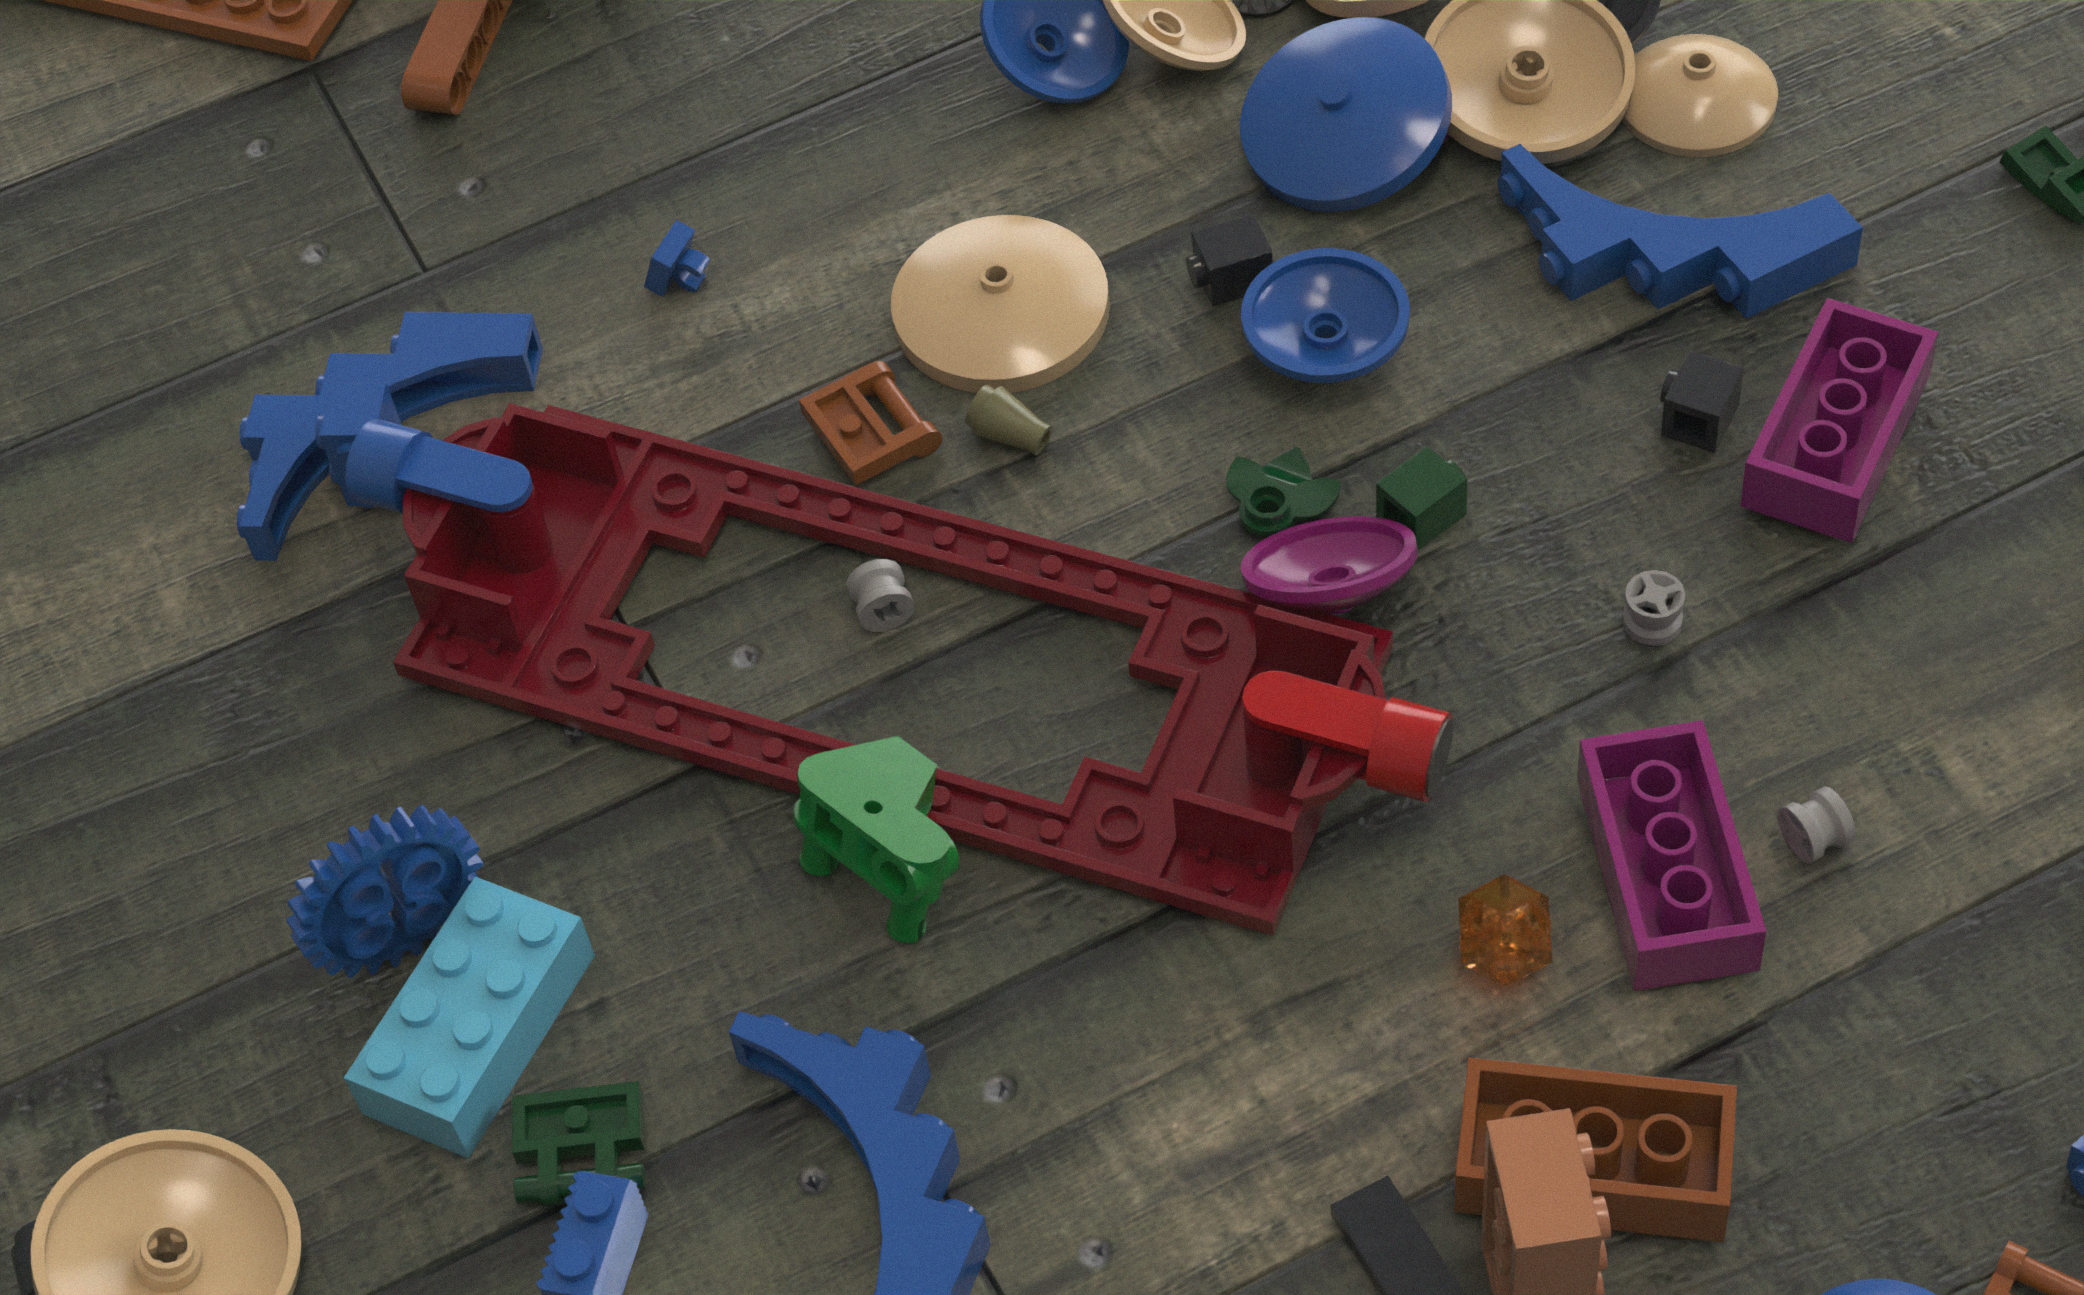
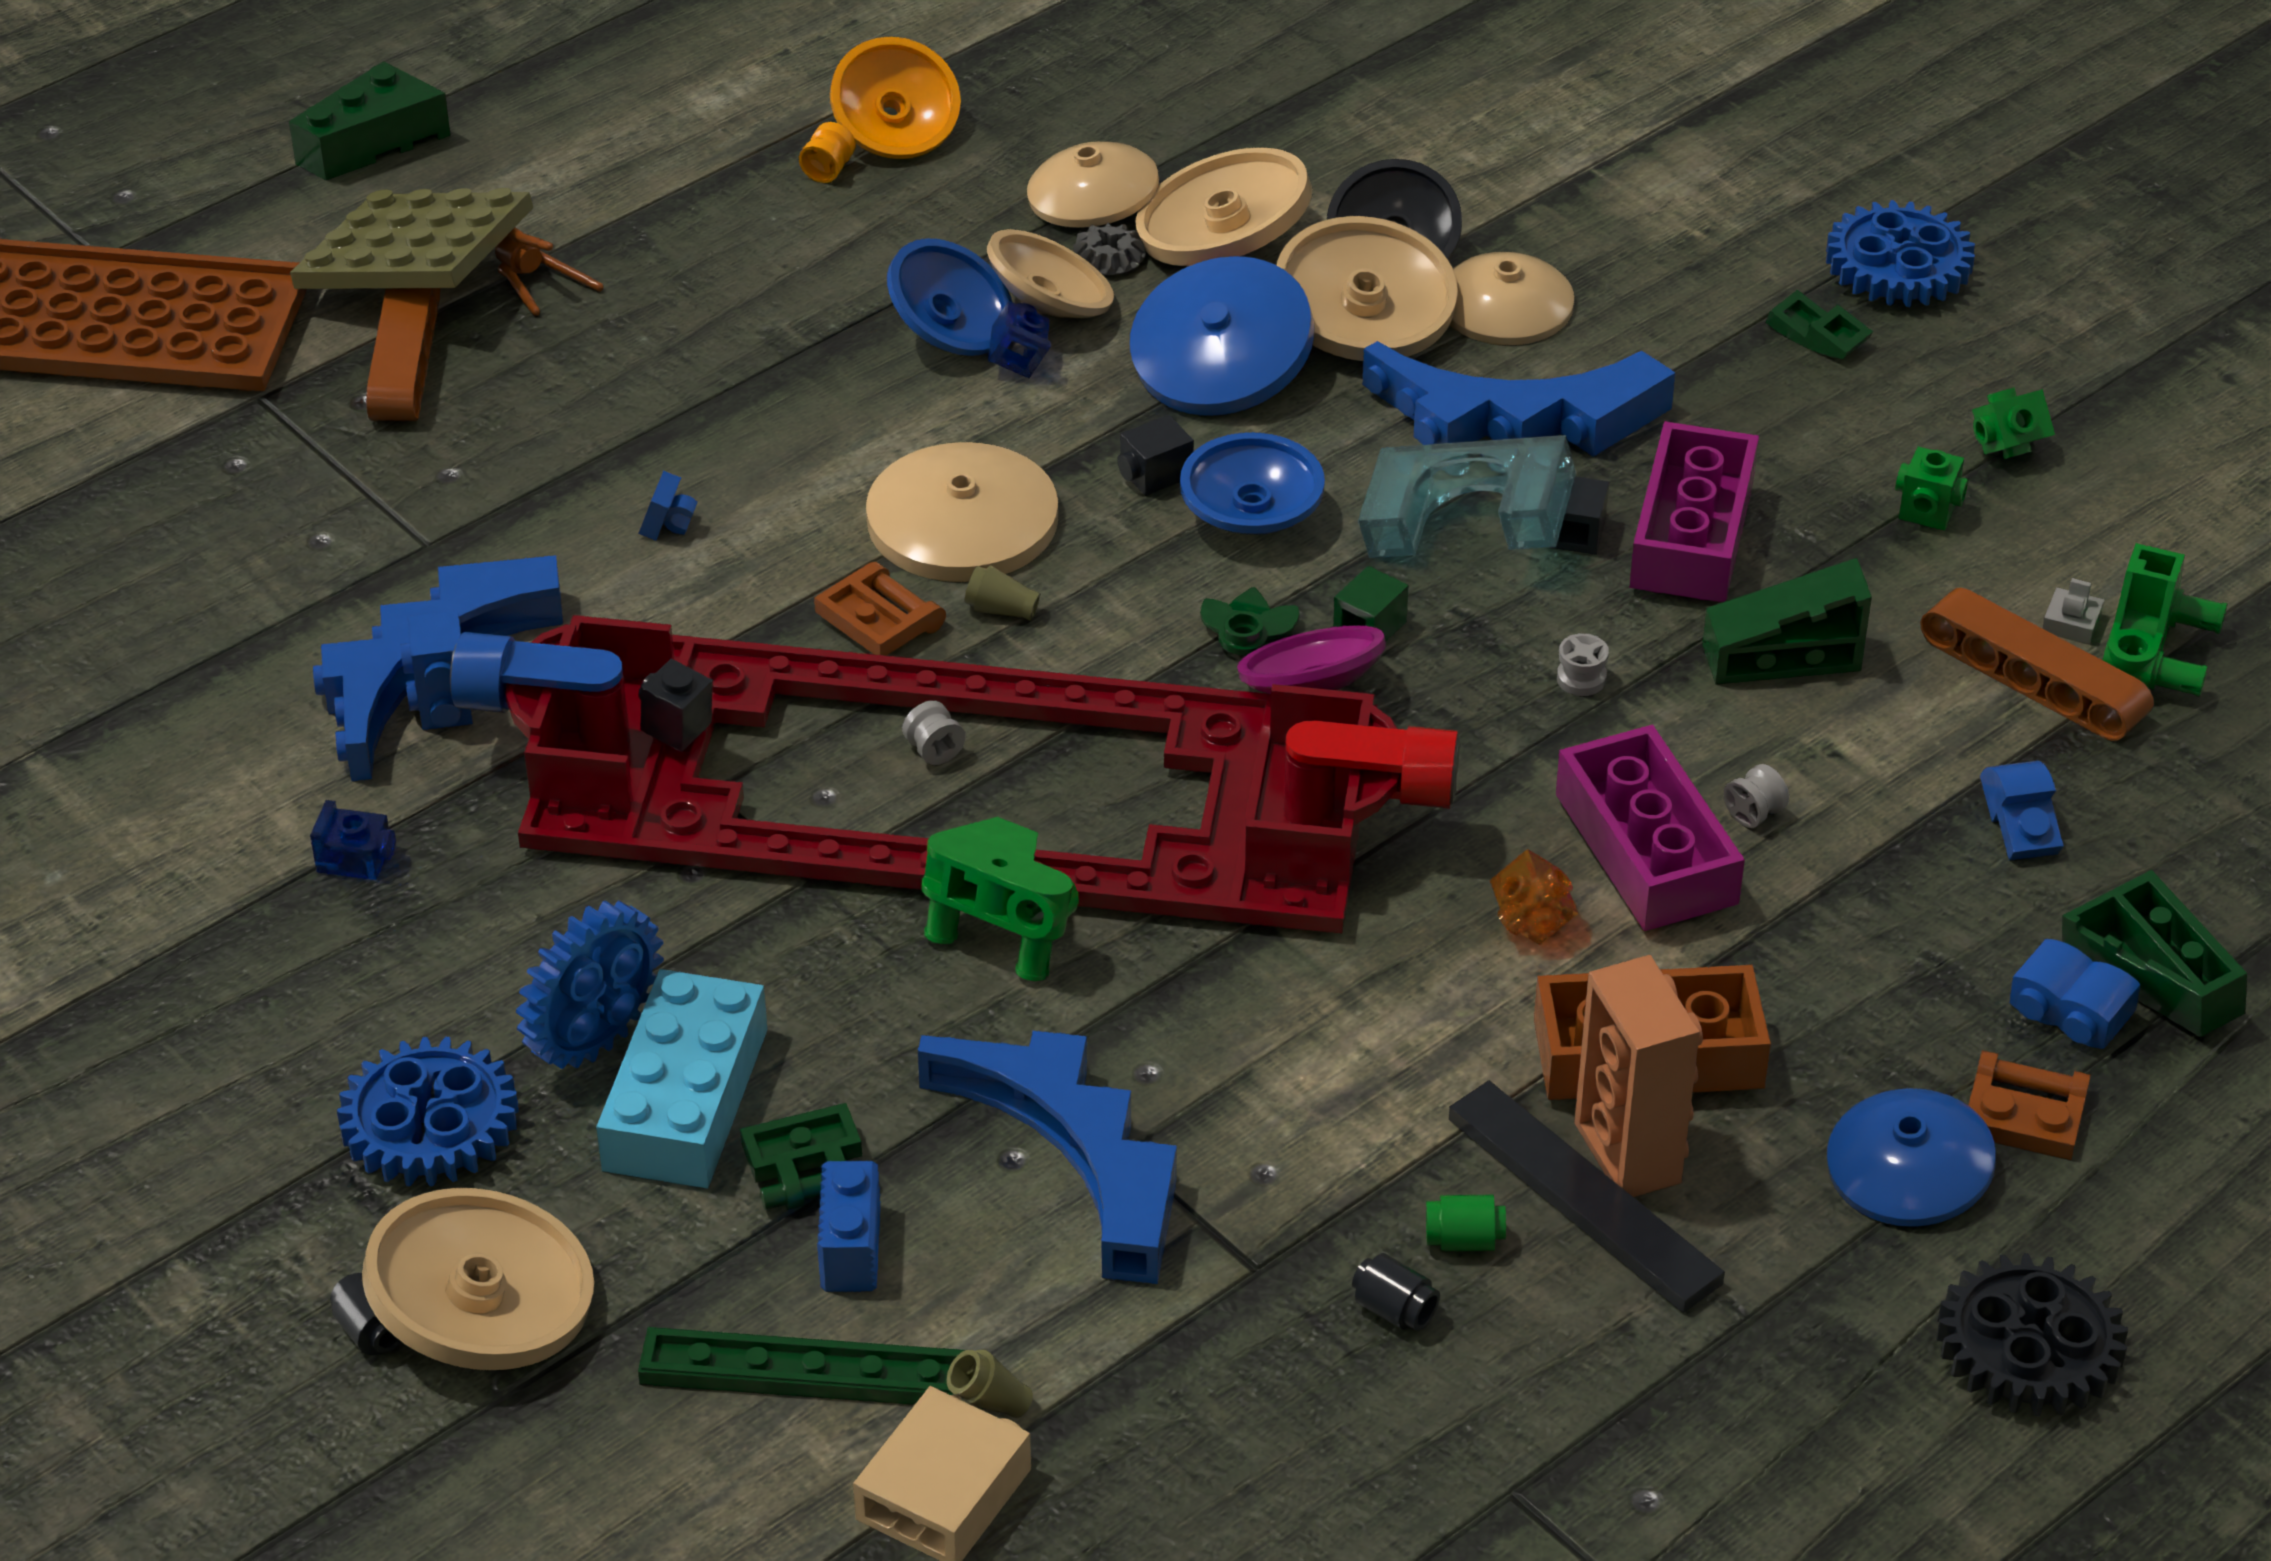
camera: 20 degrees left, 10 degrees down
none -> clear blue brick [310,800,396,880]
none -> blue gear [337,1037,519,1186]
none -> black brick [638,658,713,752]
none -> clear blue brick [988,301,1051,379]
none -> clear light blue arch [1358,435,1576,558]
none -> dark green wedge [1702,558,1872,685]

